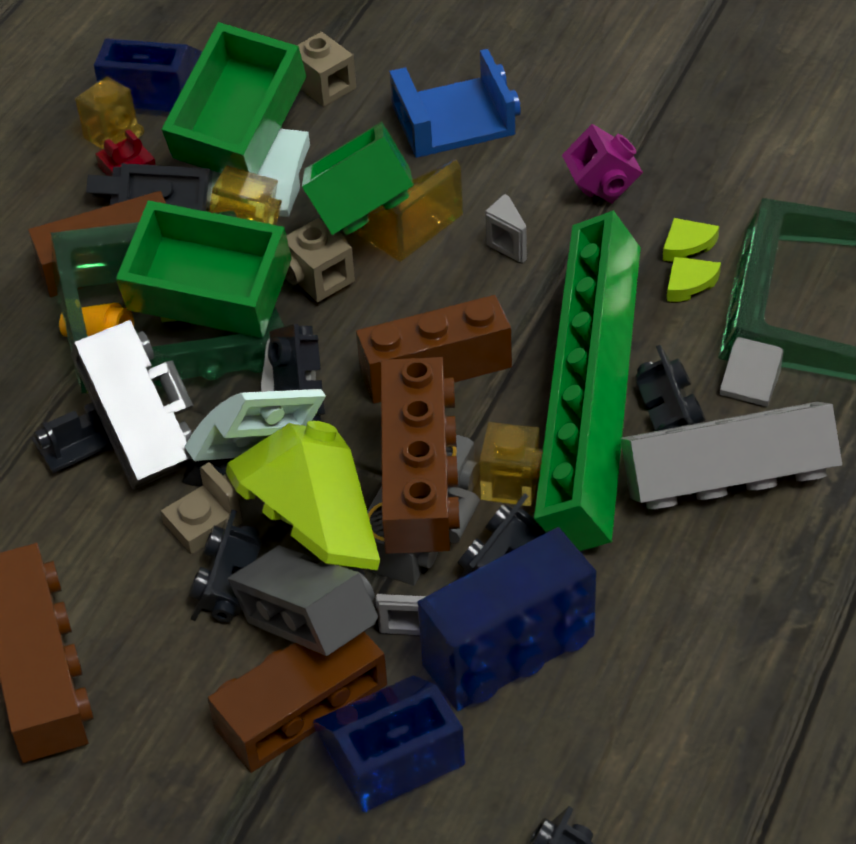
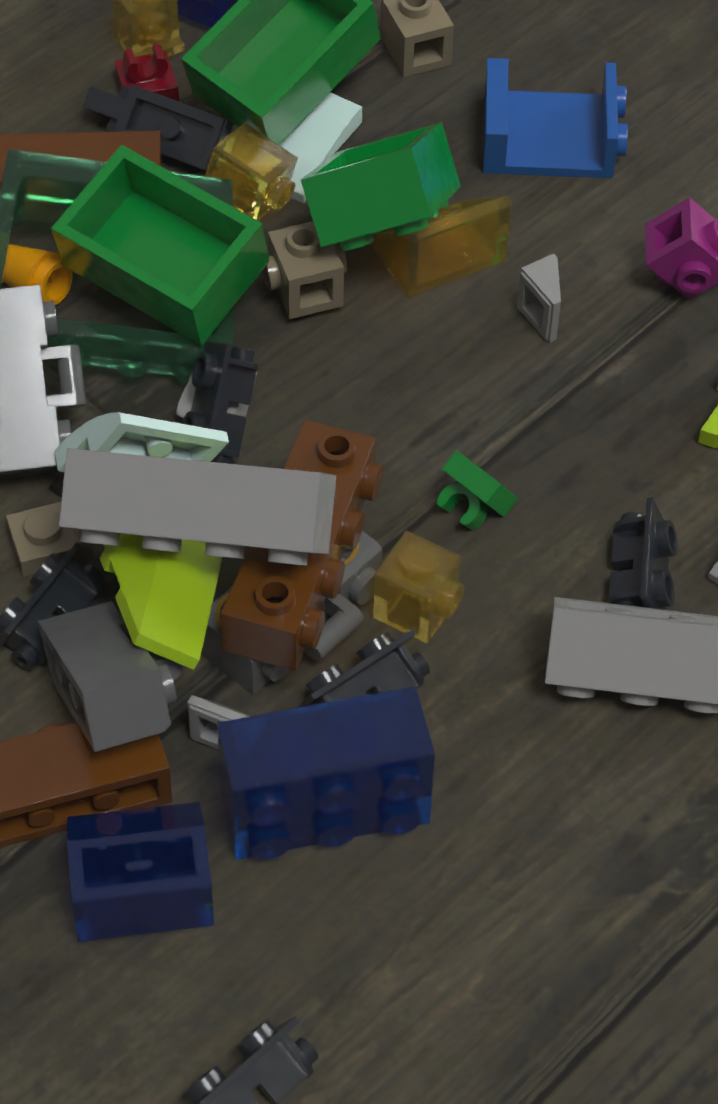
camera: 15 degrees right, 5 degrees up
reddish brown brick [356,295,512,404] -> none
green brick [534,210,641,555] -> none
none -> light grey brick [59,448,337,565]
none -> green tile [437,450,519,531]

